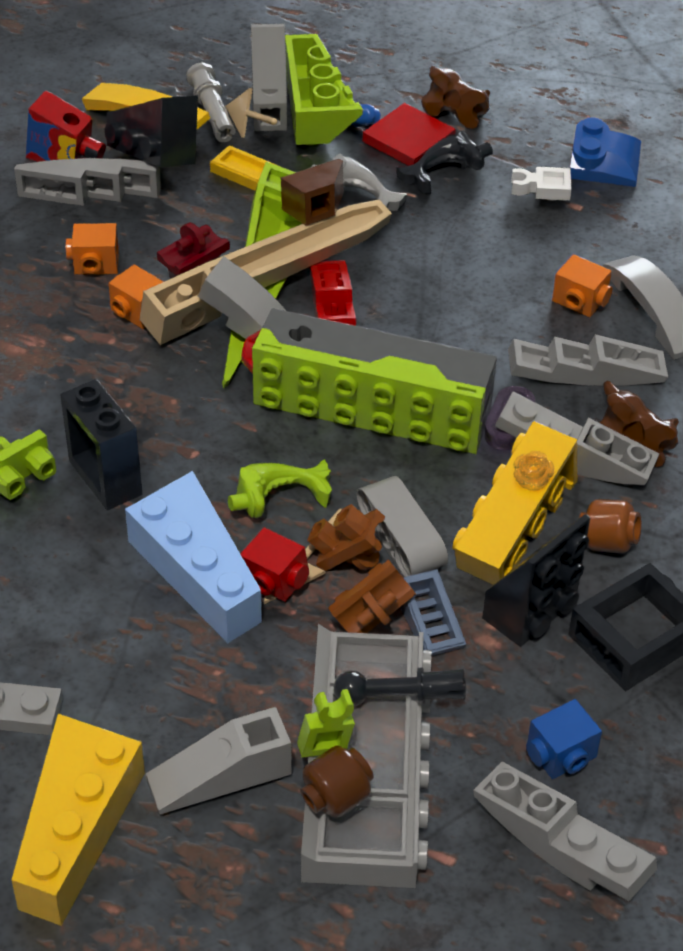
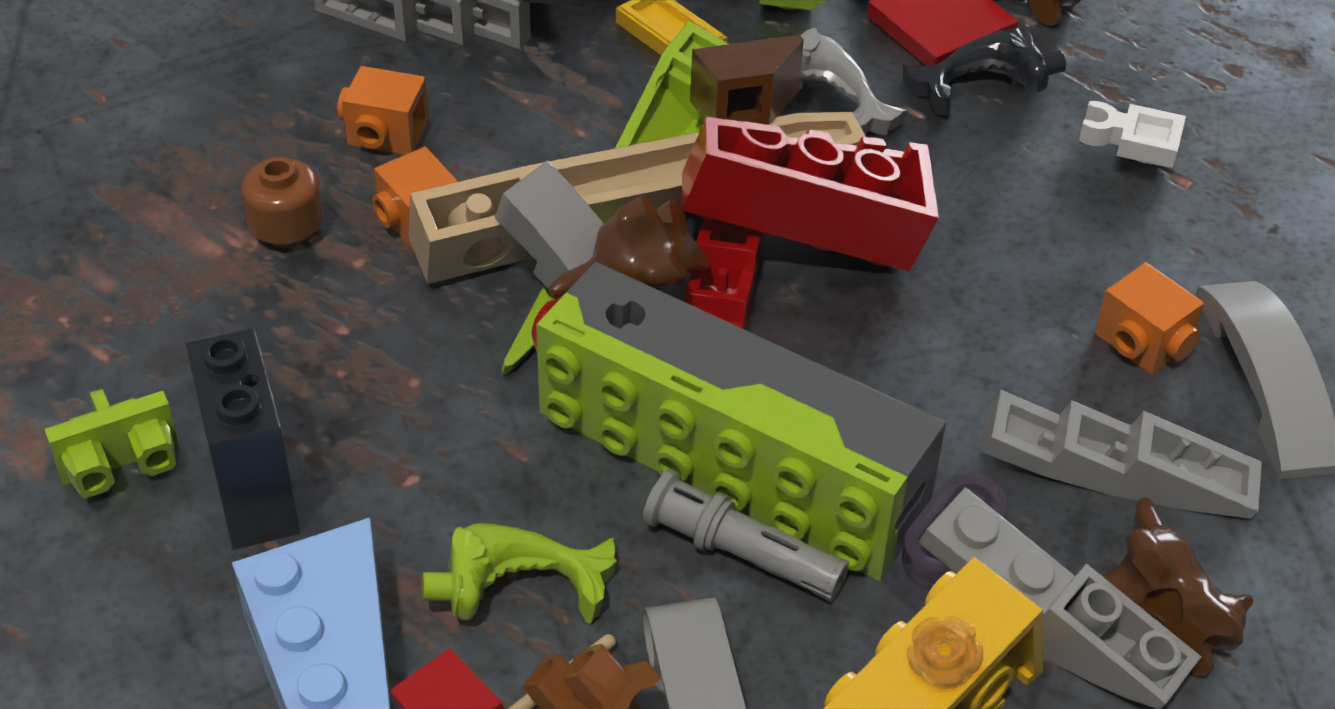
camera: 15 degrees right, 0 degrees up
dark red hips [157,222,230,278] -> none
blue slope [570,117,641,187] -> none
none -> dark orange head [241,157,323,247]
none -> reddish brown animal [549,196,710,298]
none -> light grey pin [643,468,849,603]
none -> red wedge [682,117,939,272]

